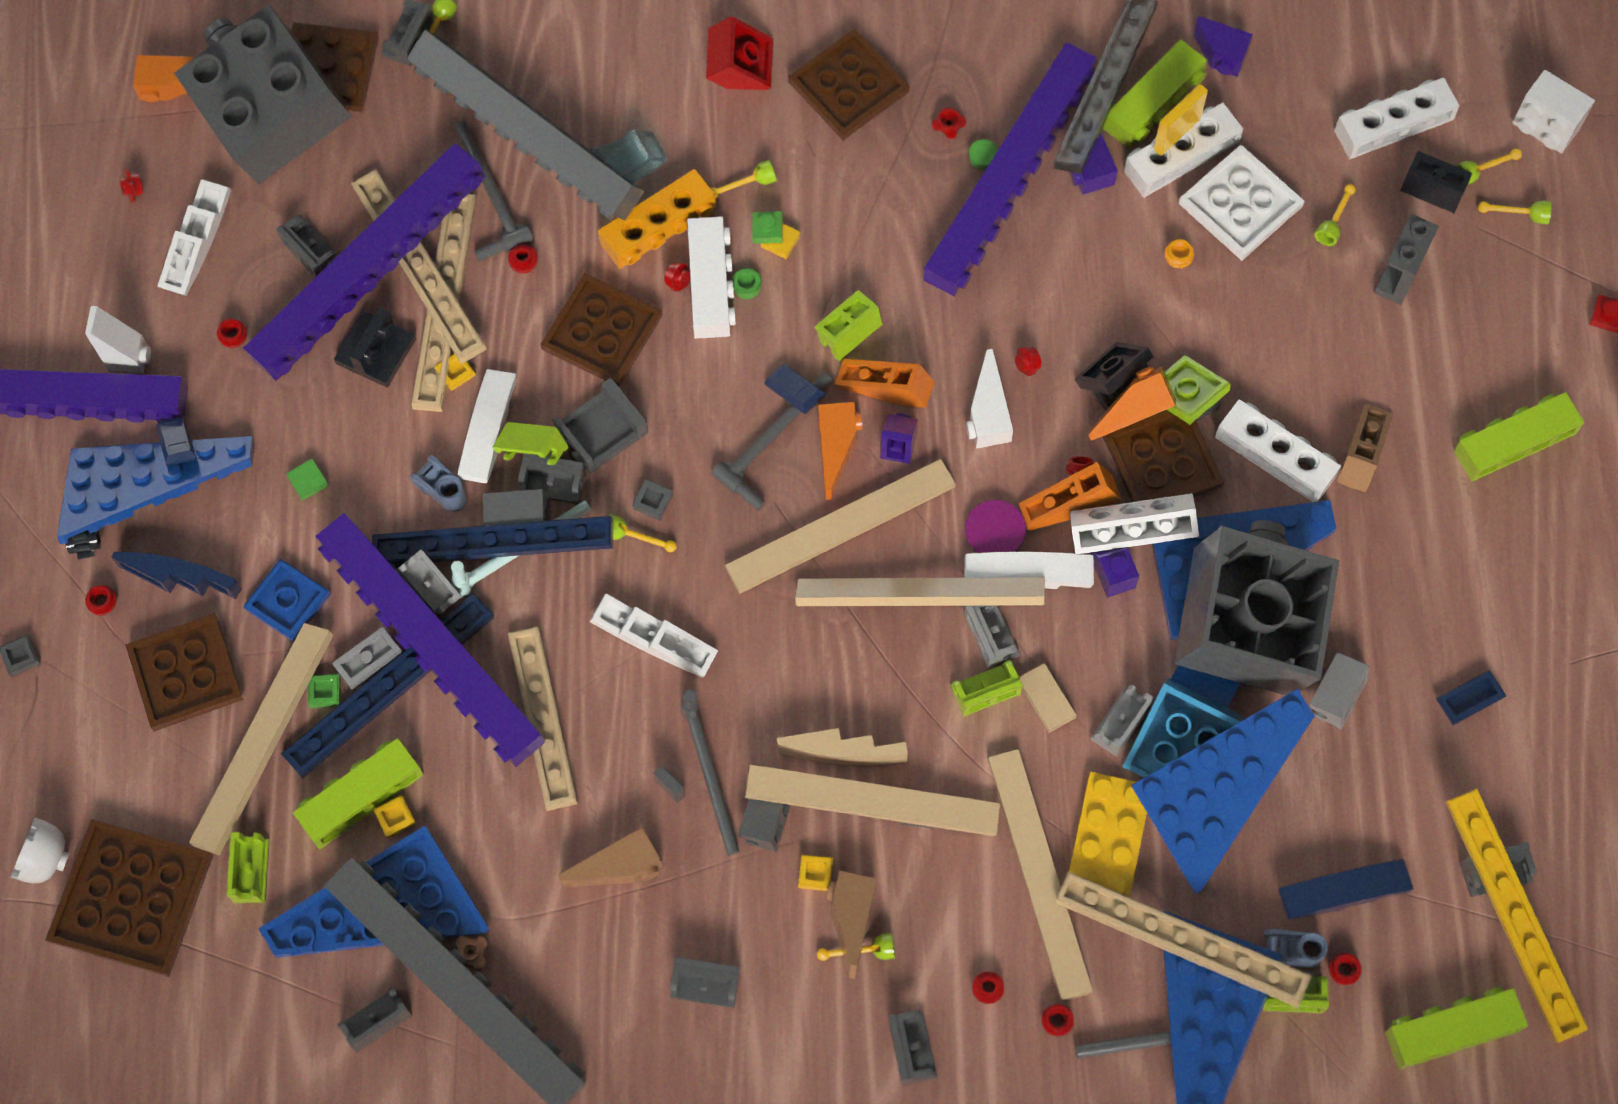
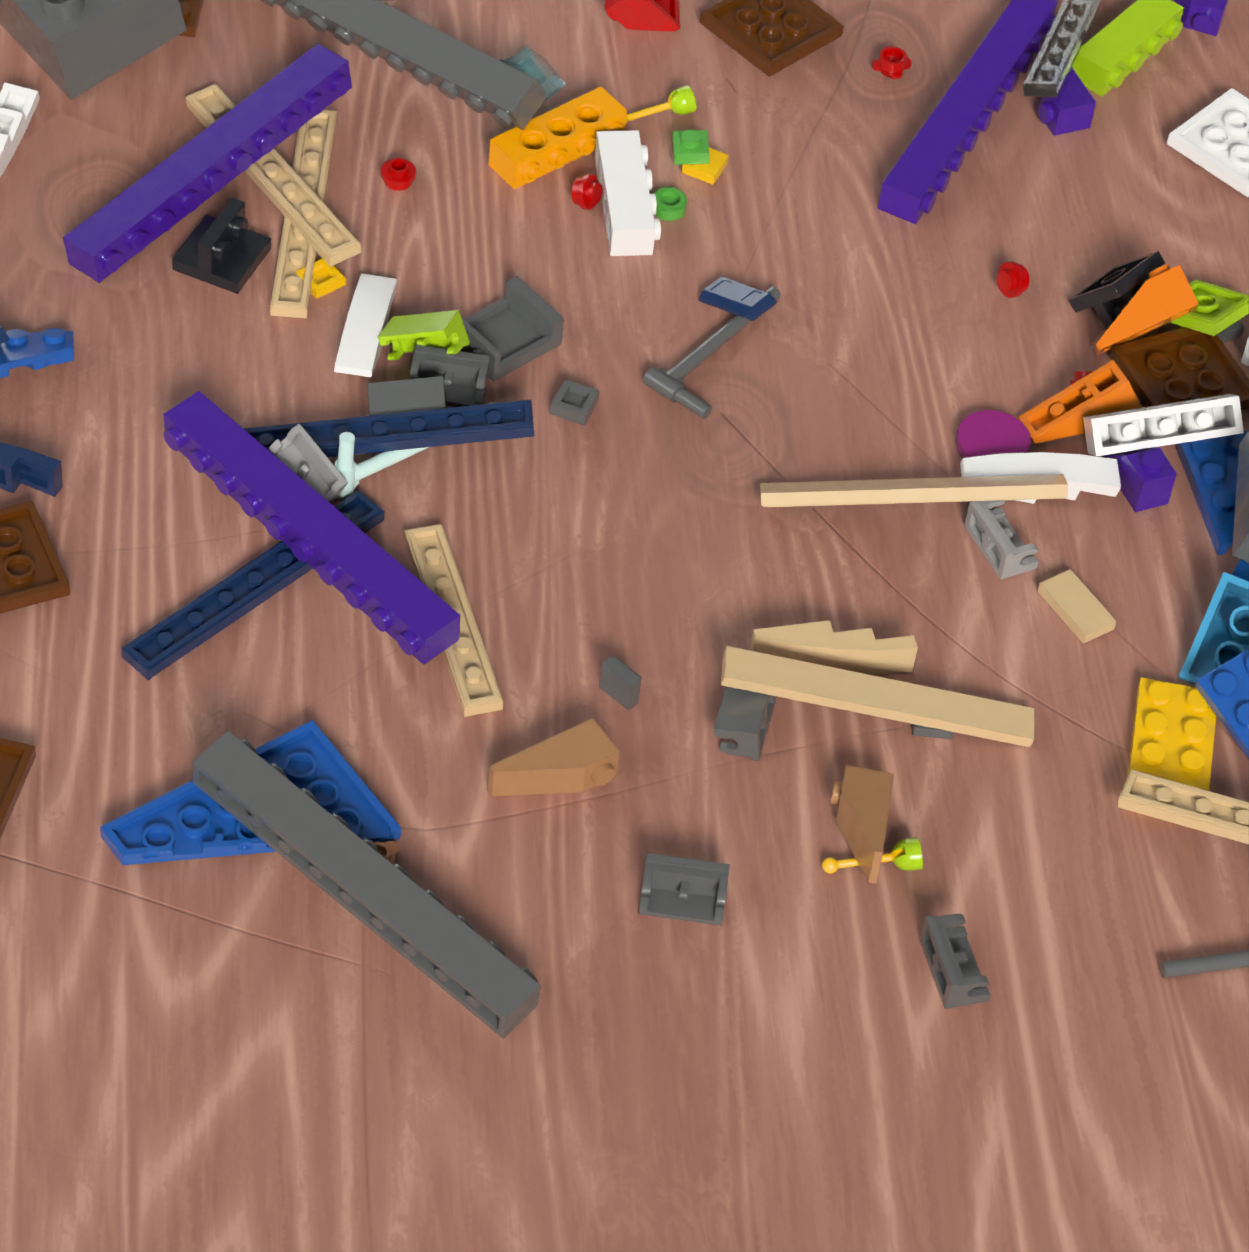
camera: 10 degrees left, 20 degrees down
tan tile [189,623,333,855] -> none
red plate [217,319,247,348] -> none
lime hinge [227,832,270,903] -> none
blue tile [243,559,331,643] -> none
dark grey hinge [276,214,339,278] -> none
bright green tile [286,459,329,501] -> none
lime brick [293,738,423,850] -> none
bright green tile [308,674,341,708] -> none
light grey plate [332,626,402,690] -> none
dark grey hinge [337,988,412,1052] -> none
yellow tile [373,795,416,839] -> none
sand blue piece [409,455,467,511] -> none
dark grey bar [455,121,533,262] -> none
reddish brown plate [540,273,663,387] -> none
white slope [589,594,718,678] -> none
yellow hinge [609,514,677,552] -> none
dark grey bar [681,690,740,856] -> none
tan tile [725,459,955,594] -> none
yellow tile [798,854,833,891] -> none
lime hinge [815,290,882,361] -> none
orange slope [818,402,862,500] -> none
orange slope [834,359,935,408] -> none
dark purple slope [881,413,918,464] -> none
lime hinge [950,660,1023,717] -> none
white slope [966,349,1013,449] -> none
bright green tile [969,139,998,170] -> none
red plate [972,971,1005,1005] -> none
tan tile [988,749,1093,1002] -> none
red plate [1041,1004,1074,1037] -> none
light grey hinge [1090,685,1154,757] -> none
white brick [1124,103,1243,198] -> none
yellow tile [1154,84,1208,156] -> none
light orange plate [1164,239,1194,268] -> none

